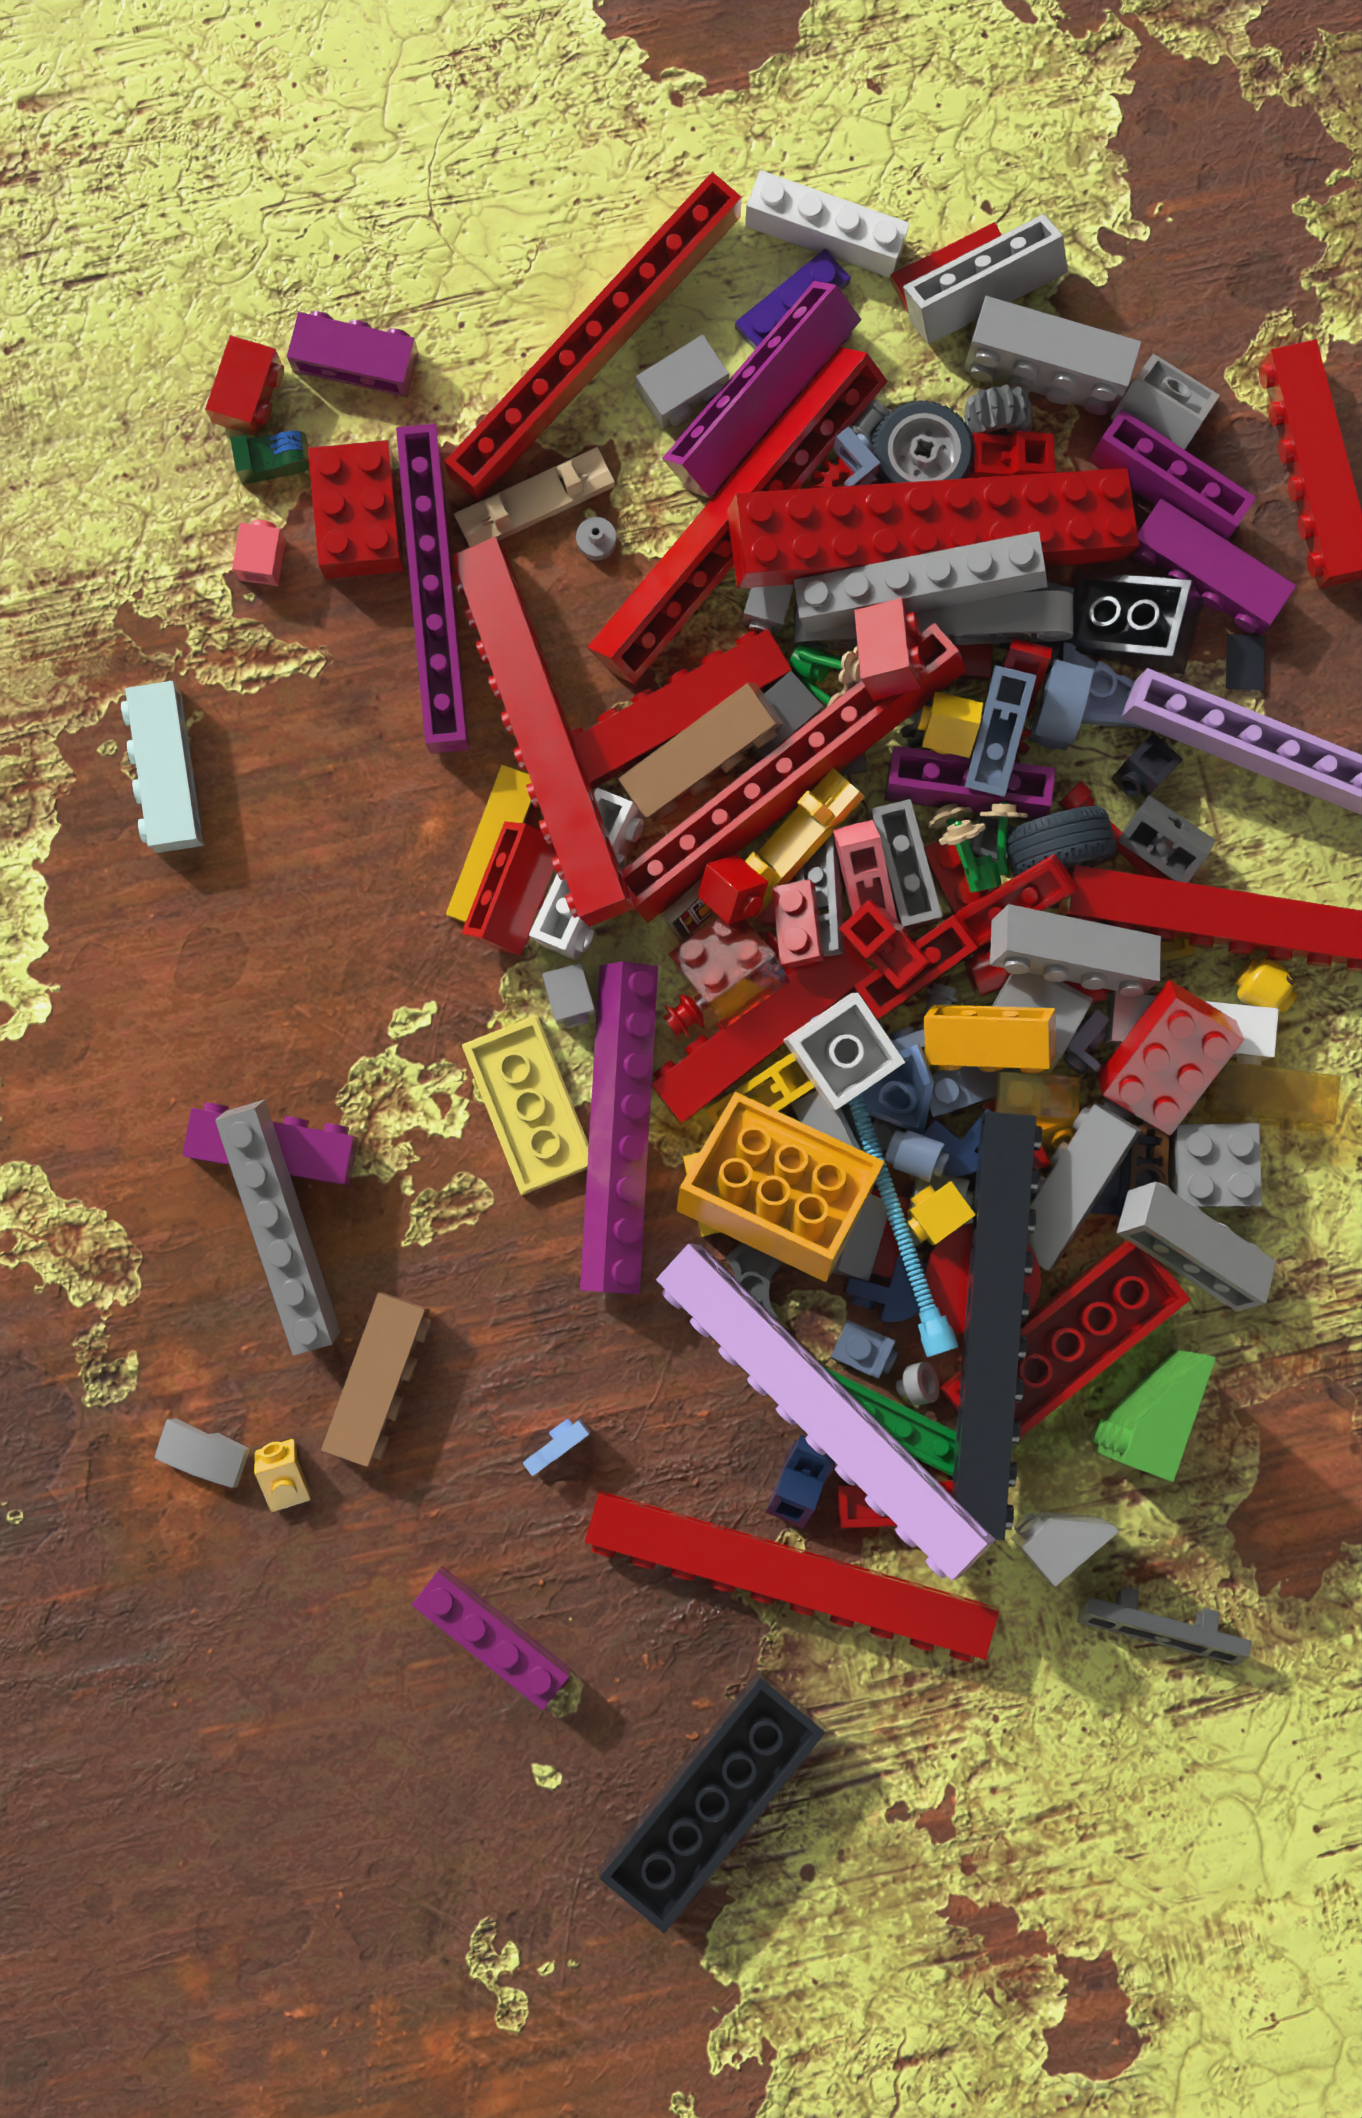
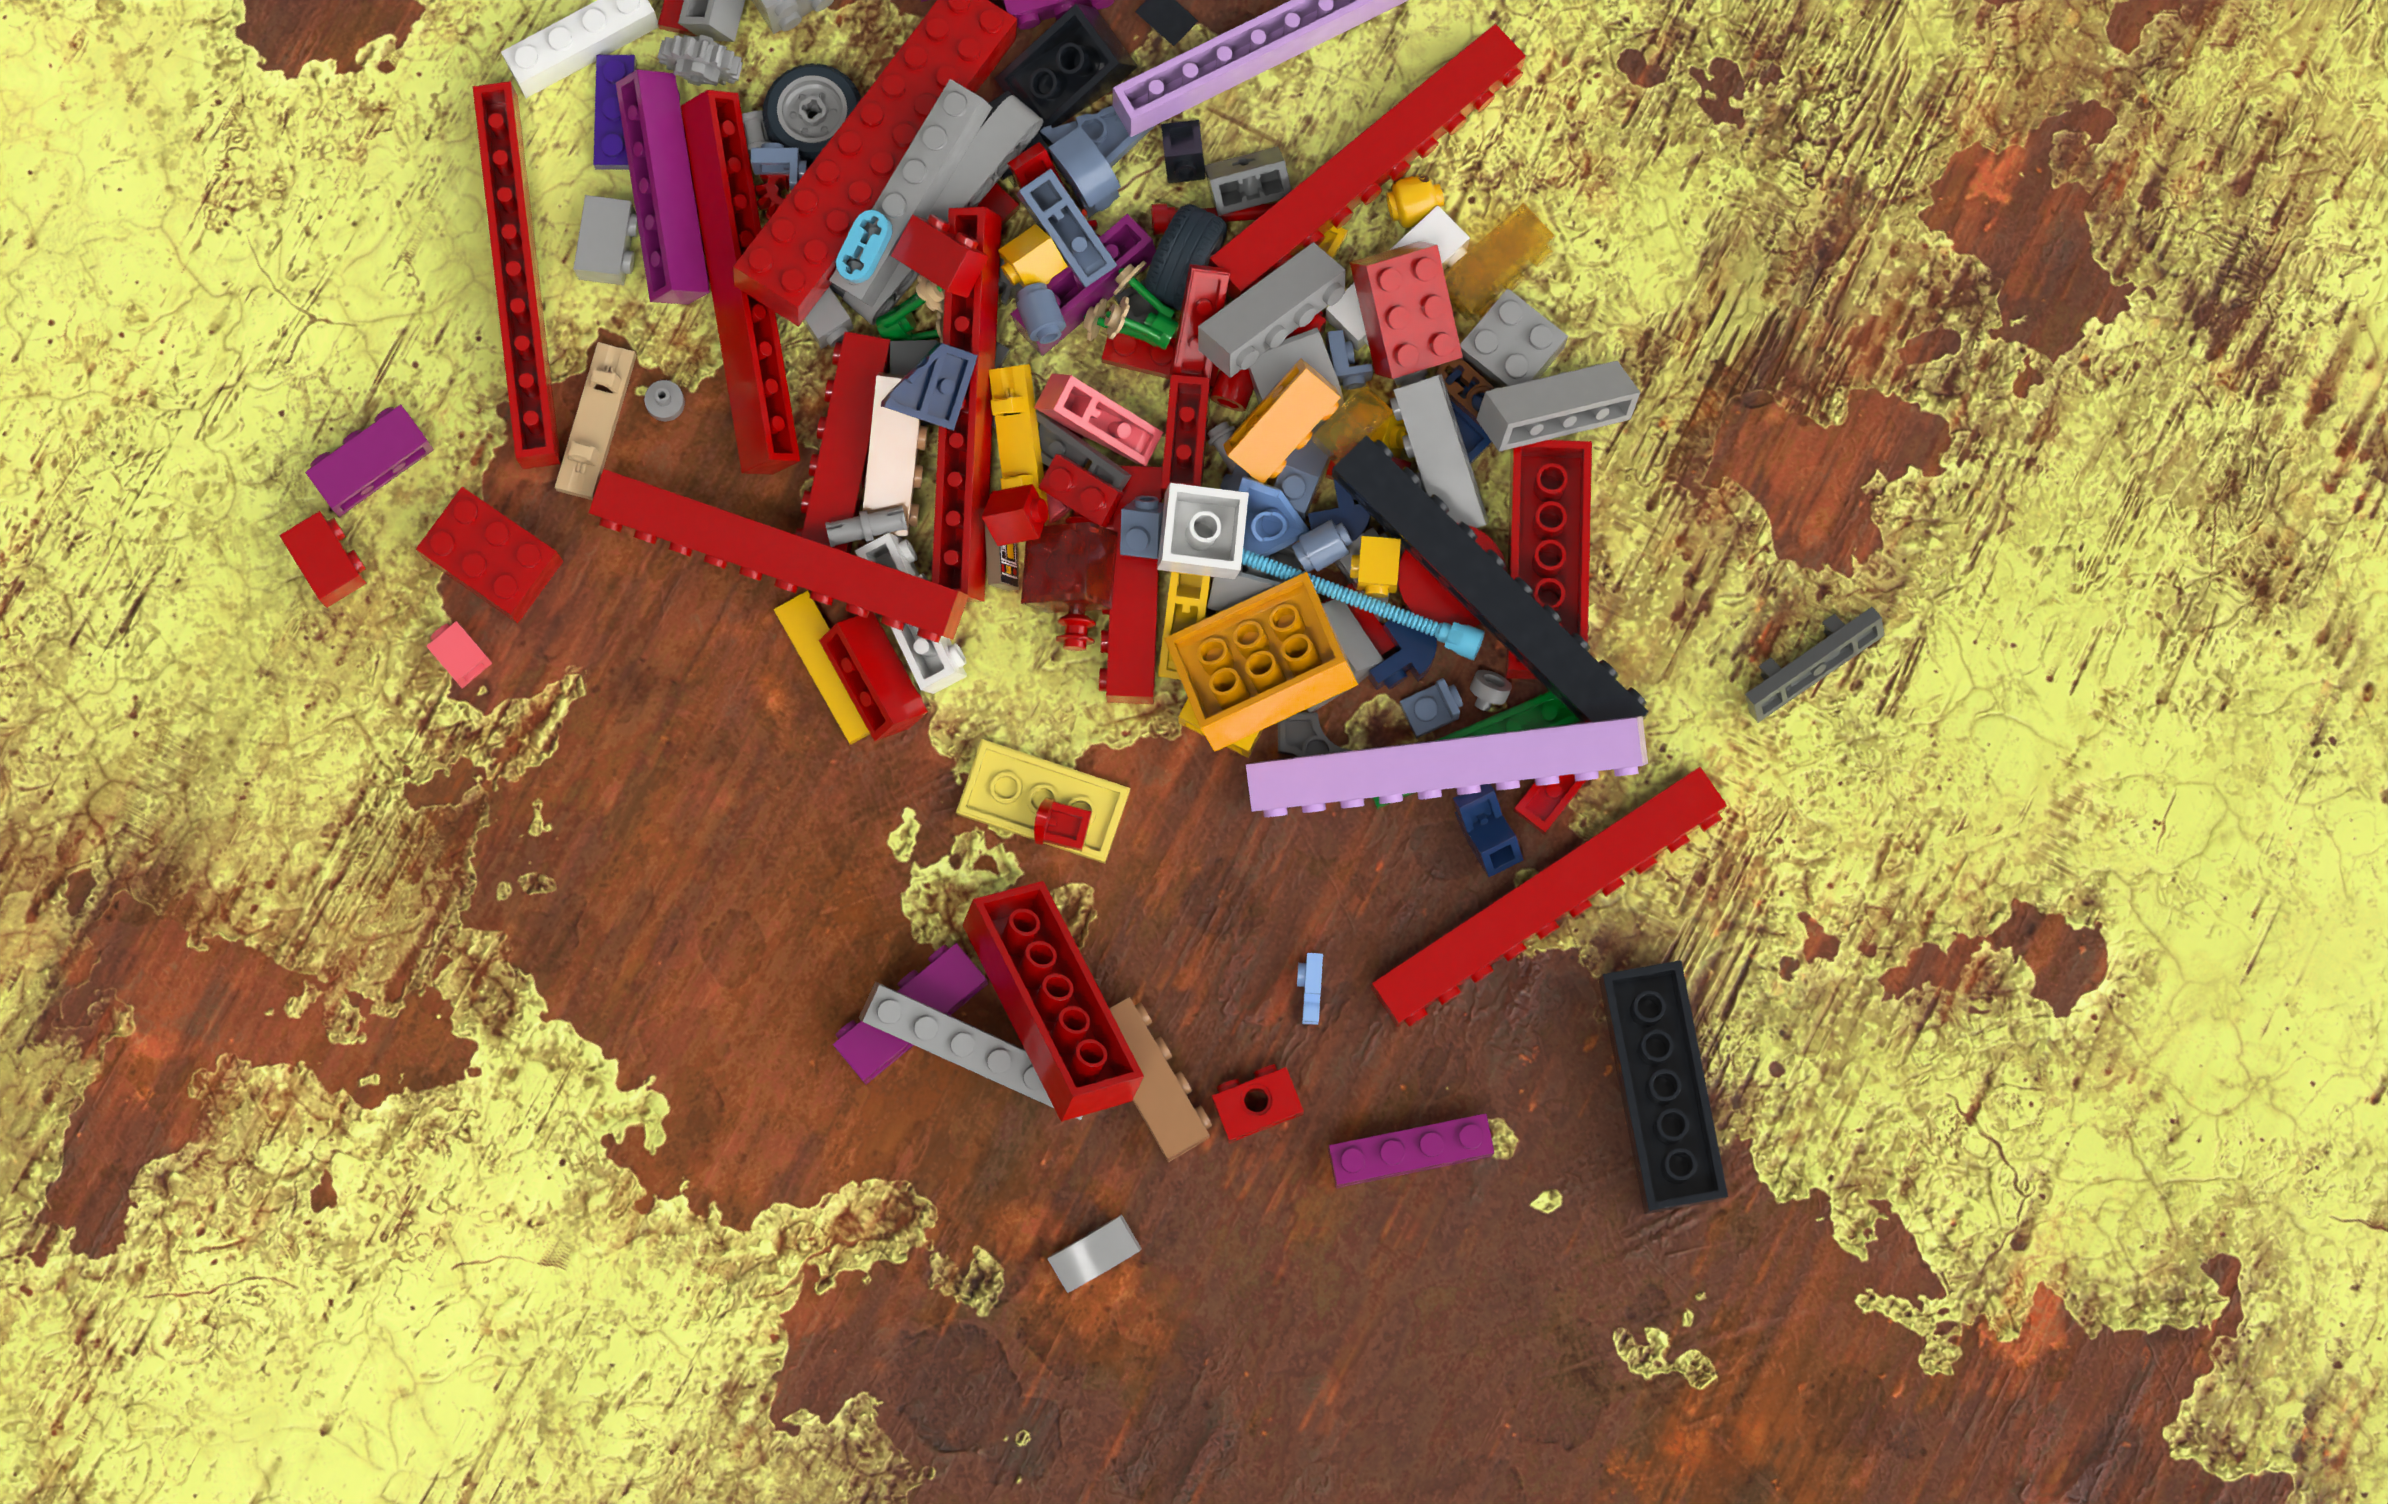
camera: 45 degrees left, 5 degrees down
light aqua brick [121,681,204,853] -> none
dark green leg [230,431,310,485] -> none
yellow bracket [255,1439,311,1513] -> none
magenta brick [396,424,470,754] -> none
light grey brick [542,963,595,1029] -> none
magenta brick [580,961,658,1294] -> none
red brick [839,900,931,990] -> none
light grey brick [867,799,942,931] -> none
dark grey gear [964,384,1033,436] -> none
red brick [970,431,1055,478] -> none
light grey slope [1010,1511,1119,1587] -> none
bright green slope [1091,1349,1216,1482] -> none
none -> light grey gear [657,35,743,86]
none -> light grey pin [825,505,908,547]
none -> medium azure beam [836,210,893,283]
none -> dark blue wing [880,343,978,430]
none -> red brick [962,881,1144,1122]
none -> sand blue brick [1017,283,1066,344]
none -> red tile [1034,798,1092,852]
none -> sand blue bracket [1120,496,1164,559]
none -> red brick [1212,1064,1304,1144]

